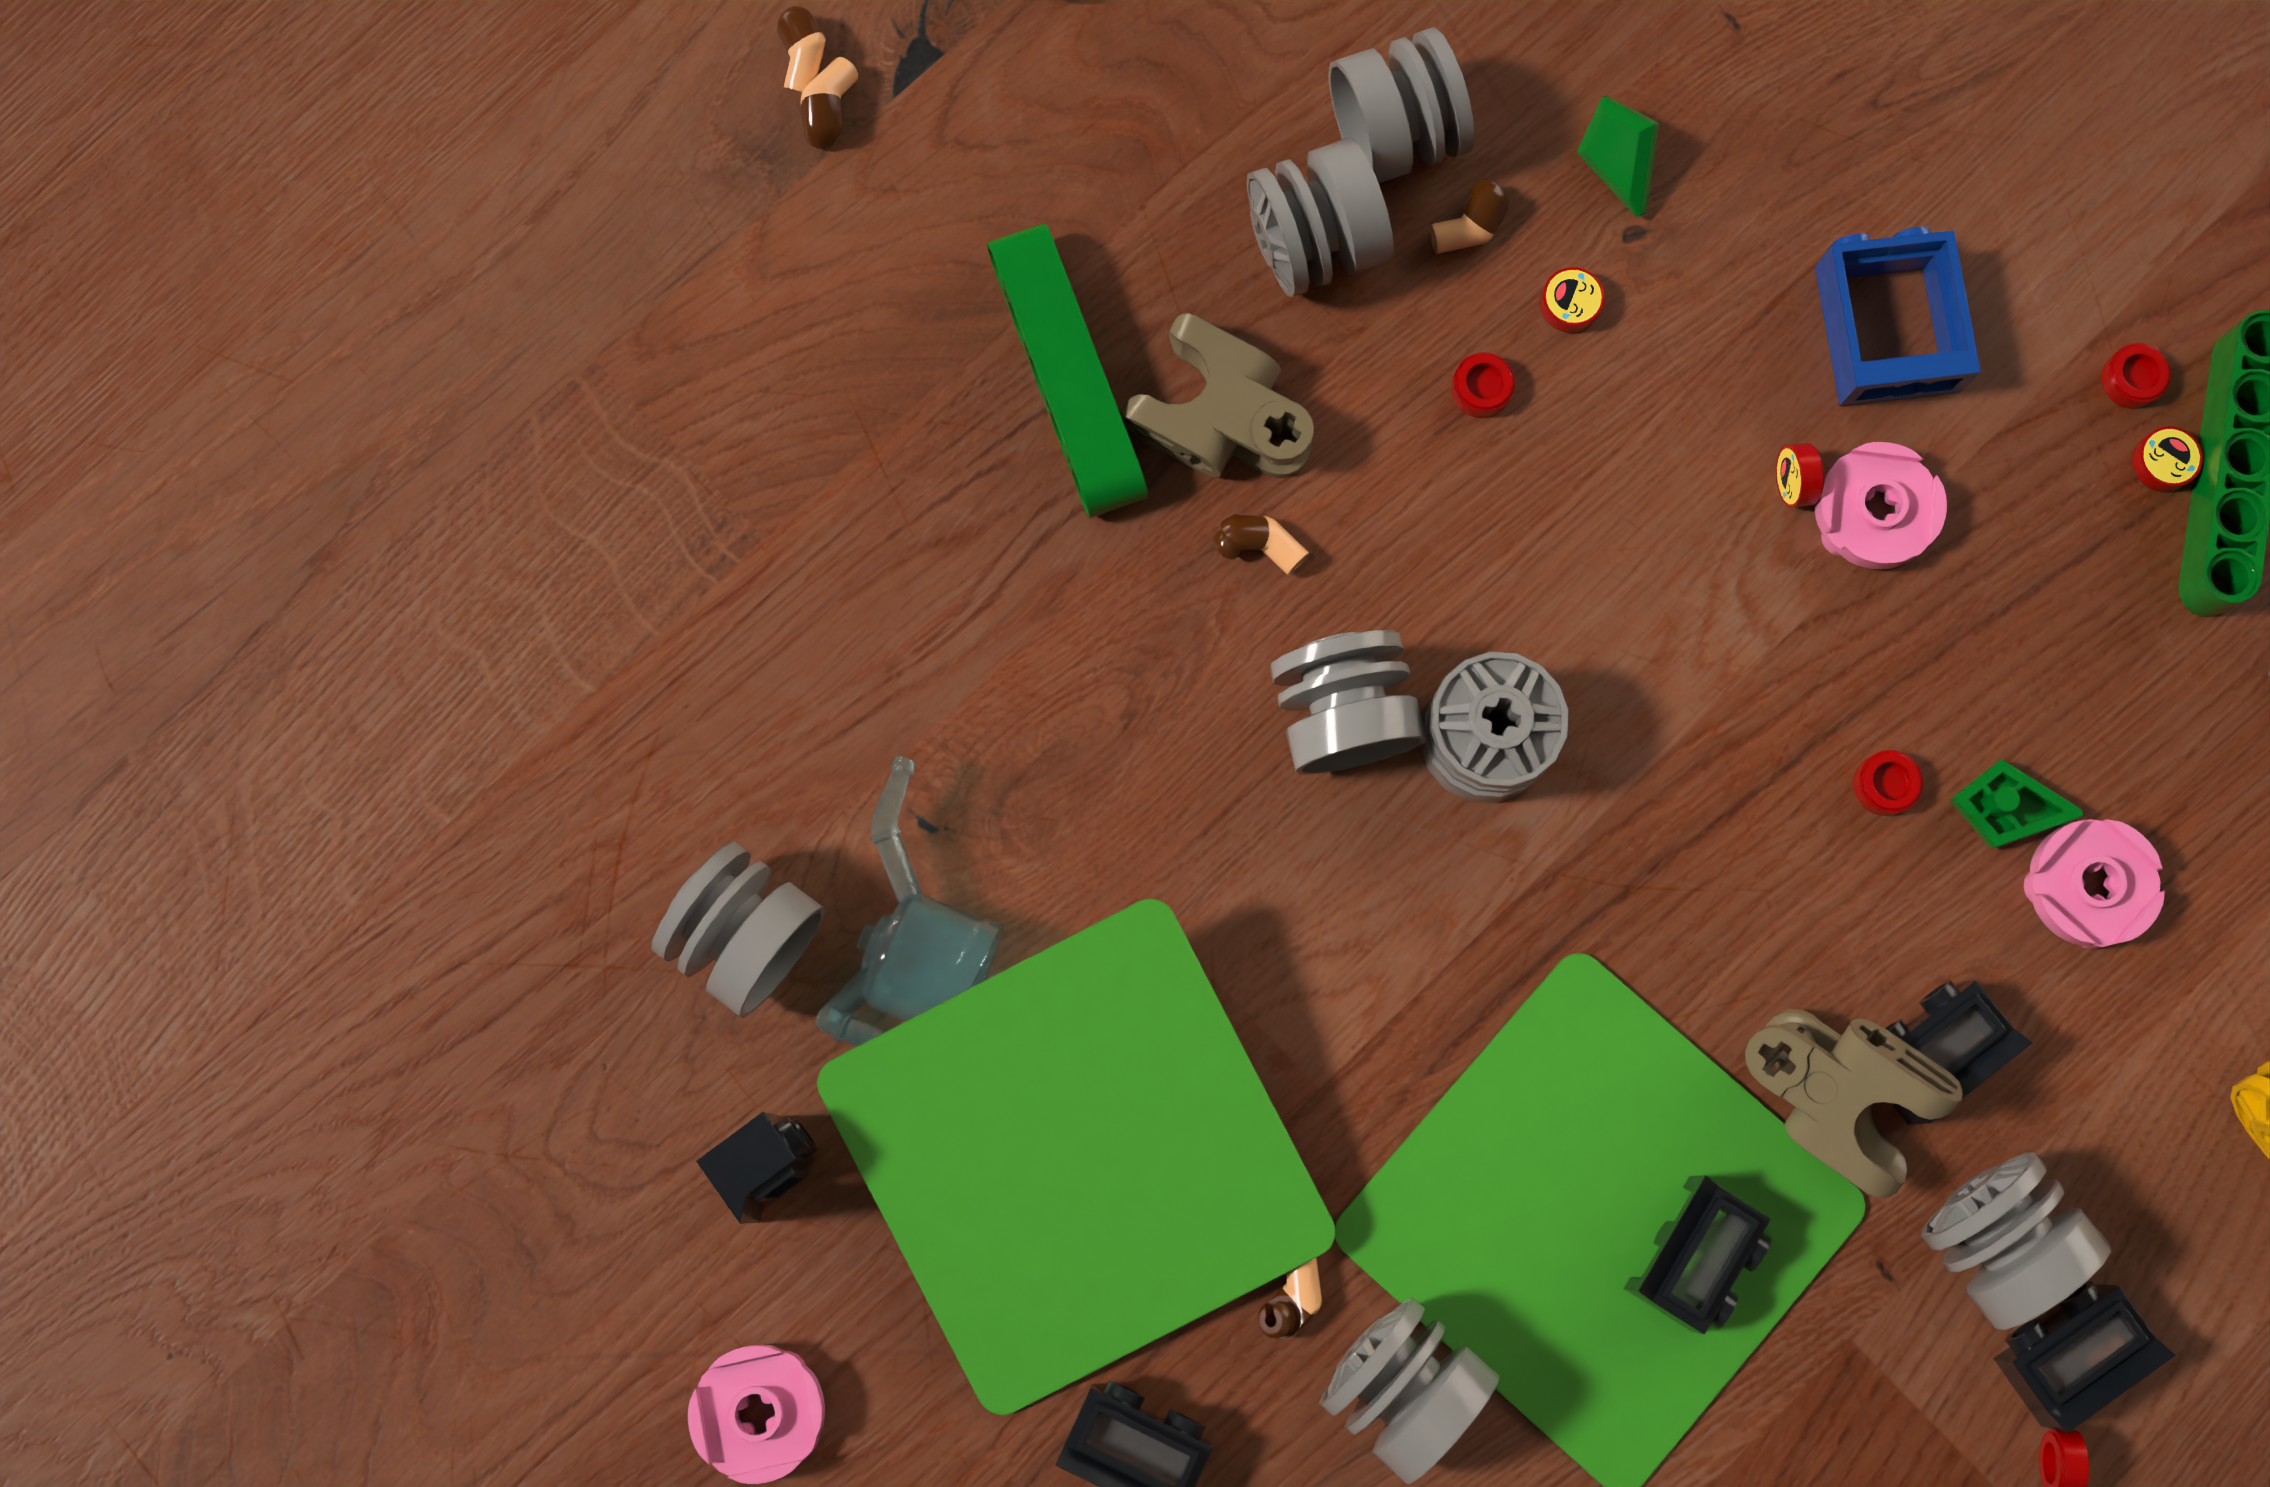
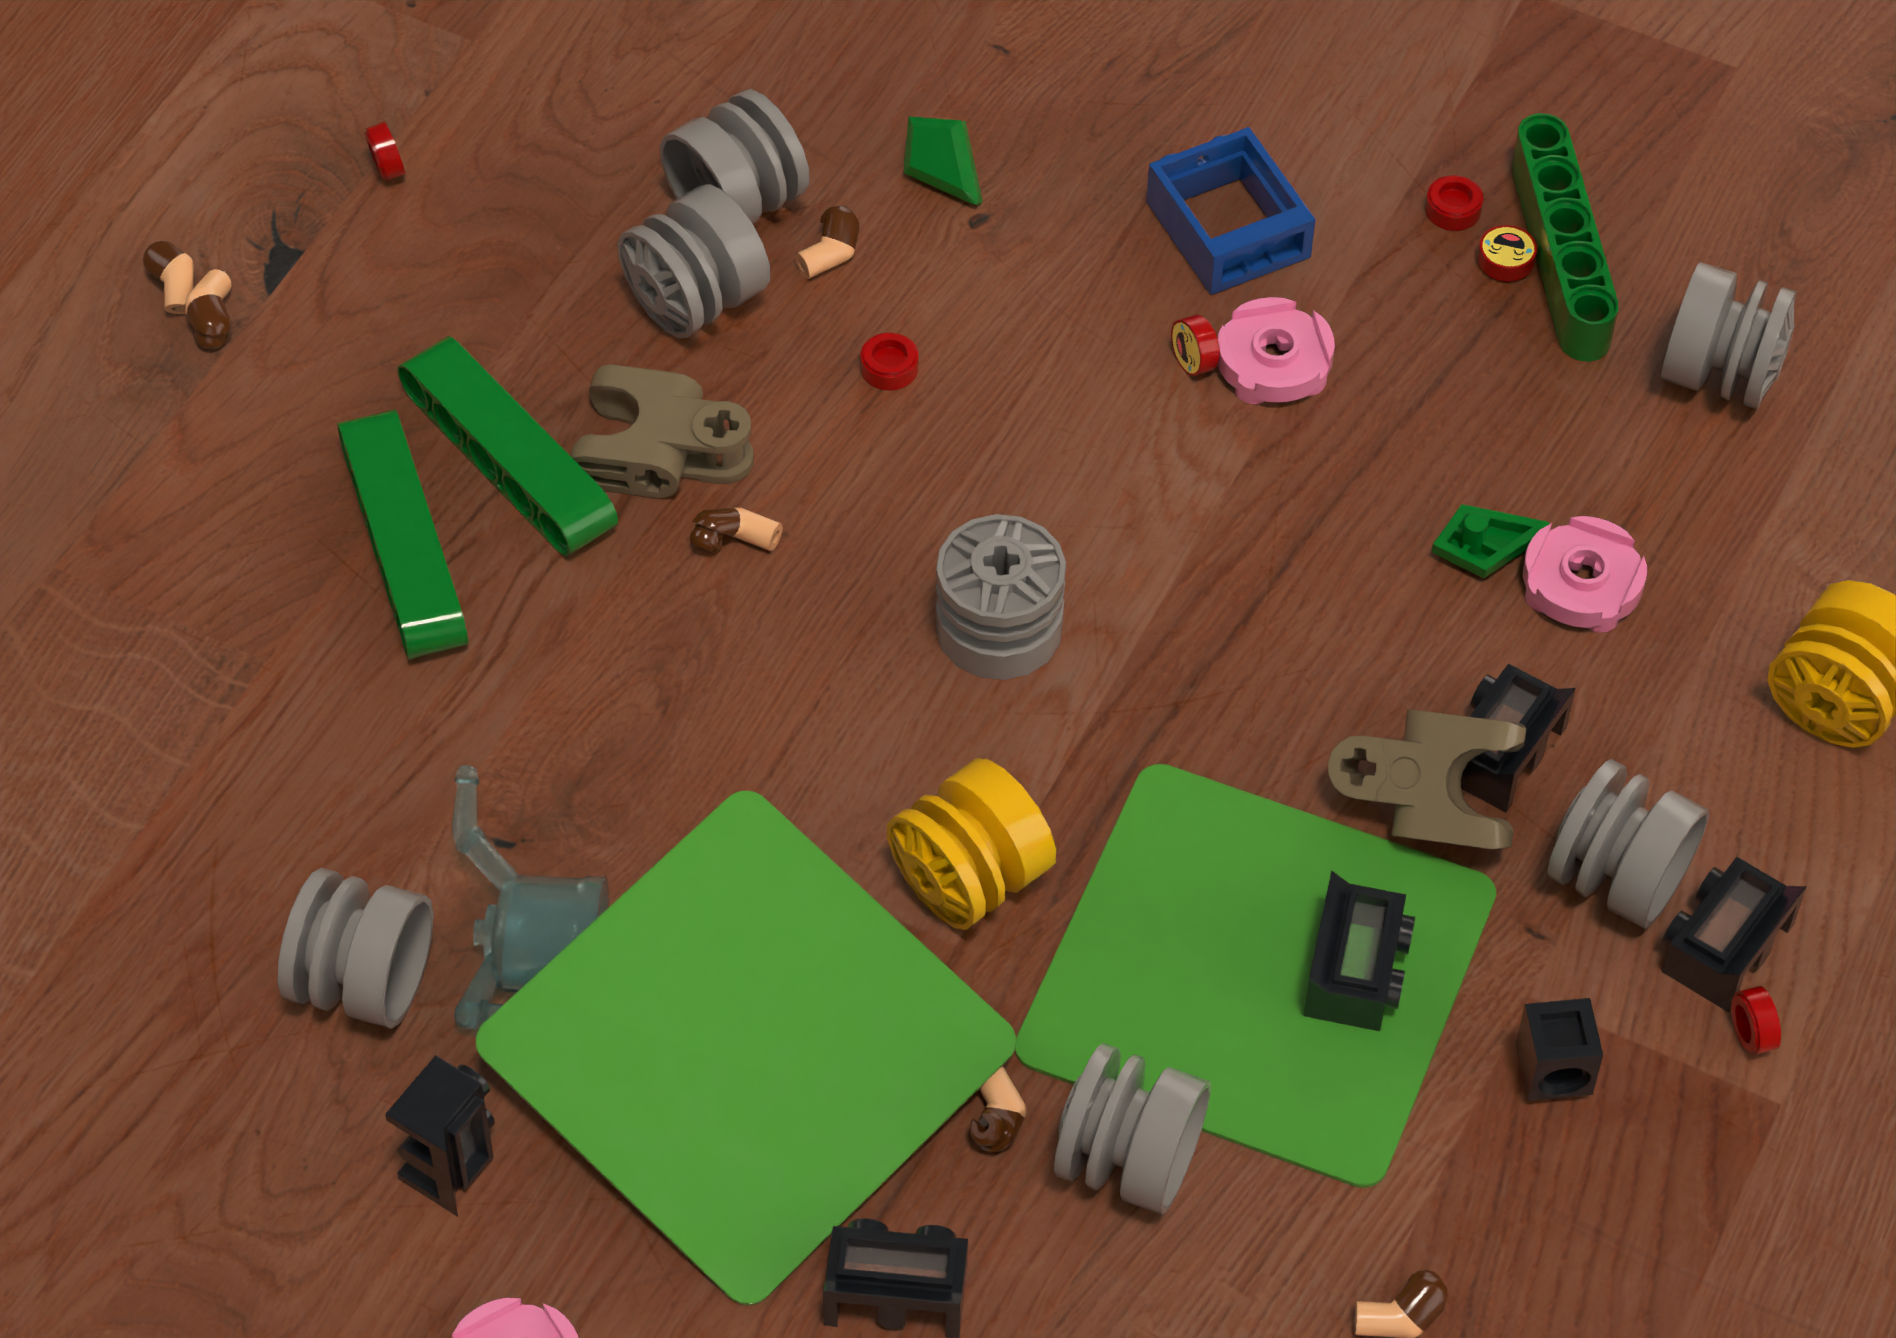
camera: 20 degrees left, 25 degrees down
light grey wheel [1270,630,1427,775] -> none
tile [1540,267,1605,333] -> none
red tile [1853,750,1923,816] -> none
none -> green beam [337,409,469,660]
none -> yellow wheel [887,758,1056,930]
none -> black brick [1515,998,1603,1101]

